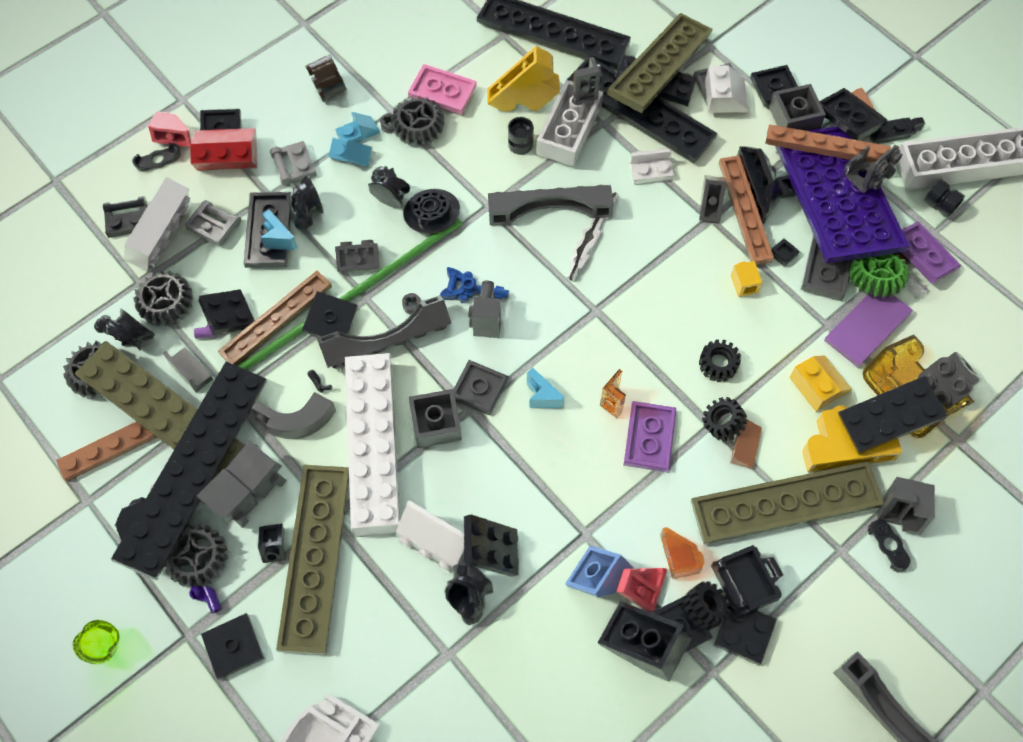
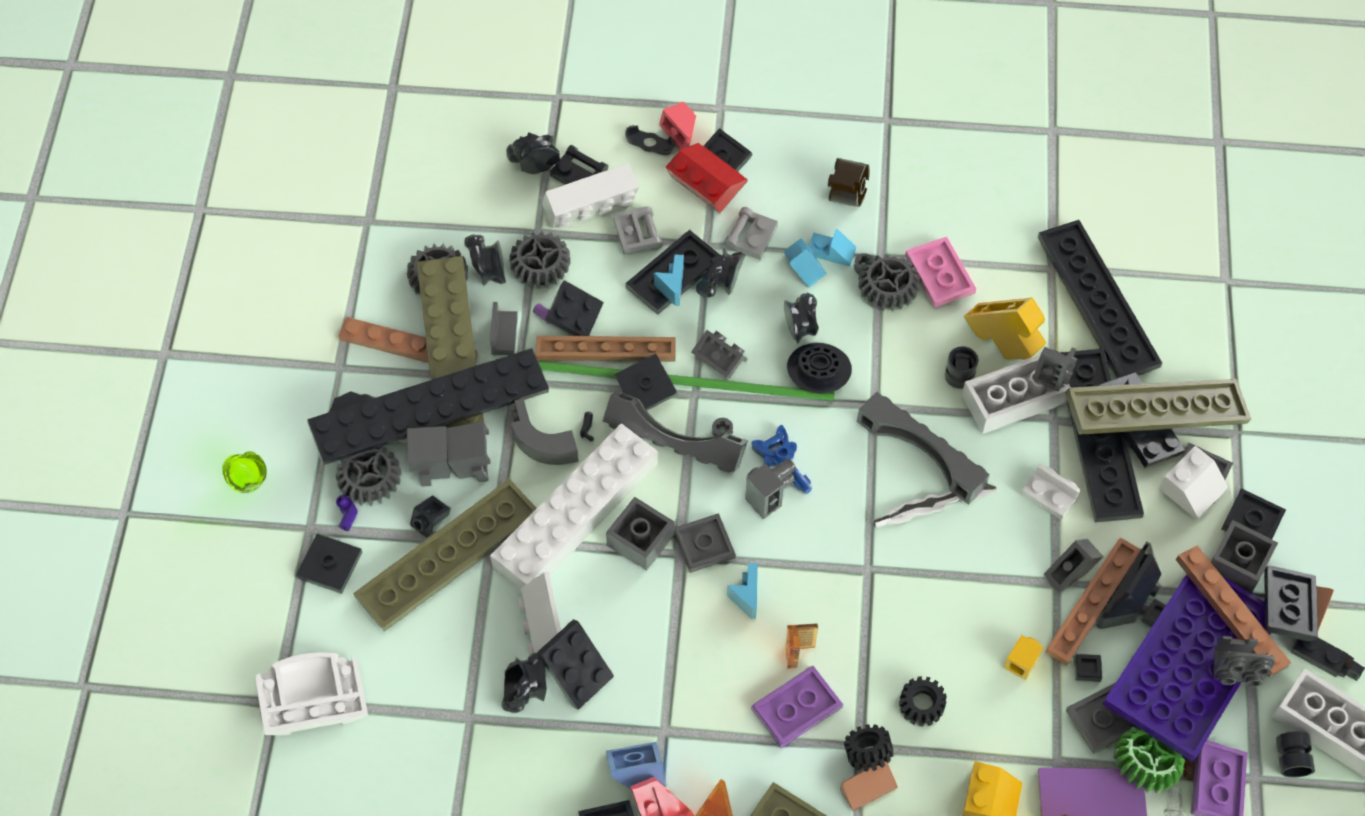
camera: 45 degrees right, 5 degrees down
none -> black piece [506,132,560,174]

